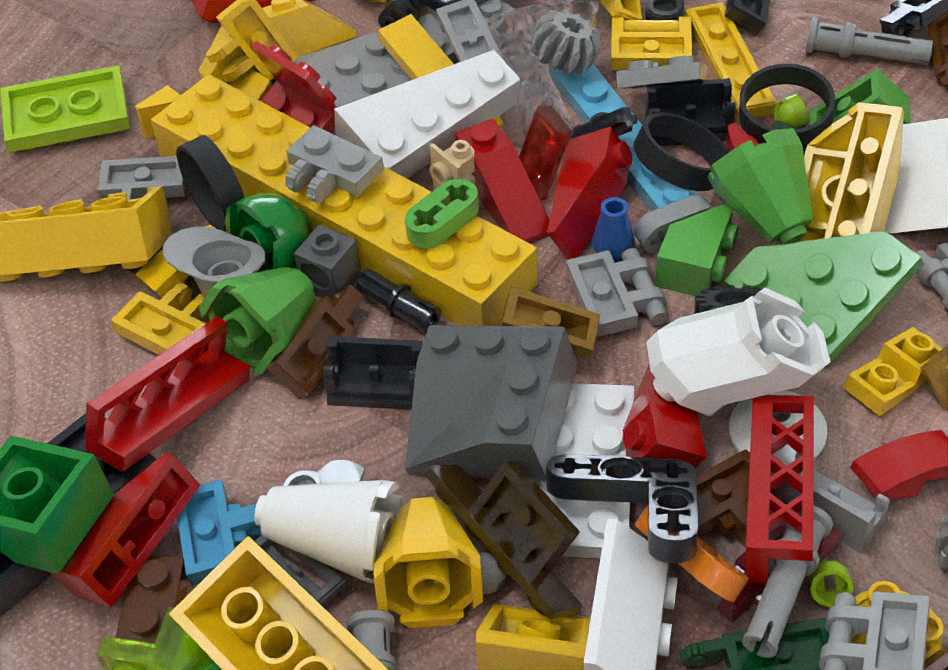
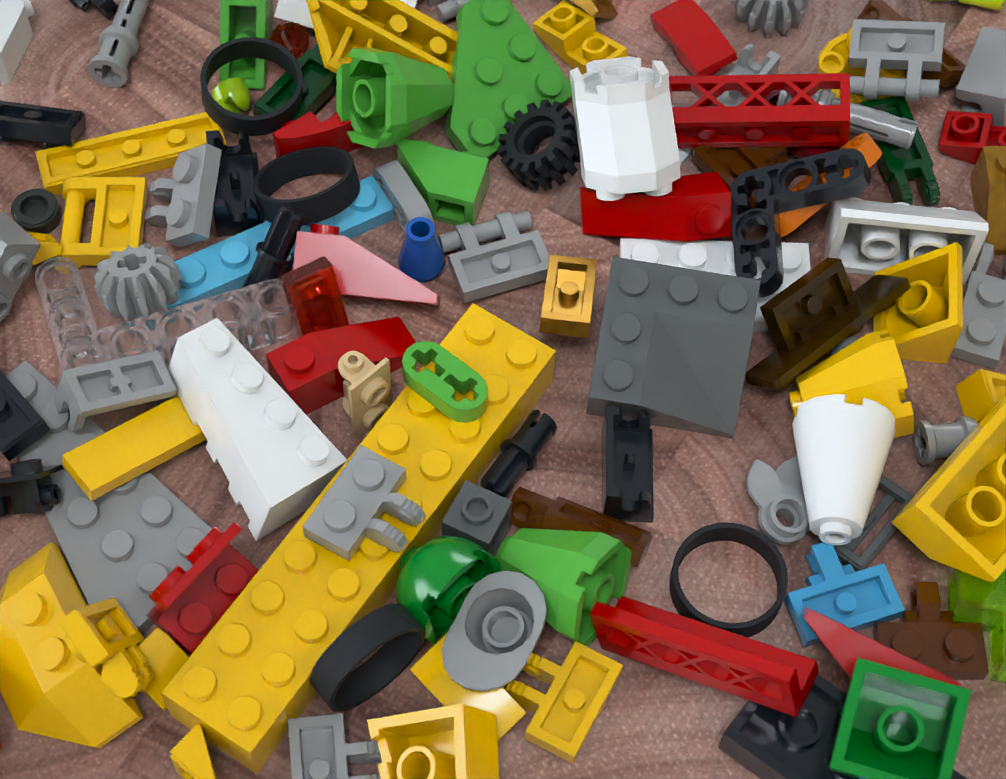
camera: 100 degrees left, 10 degrees up
none -> black tyre [669,522,788,638]

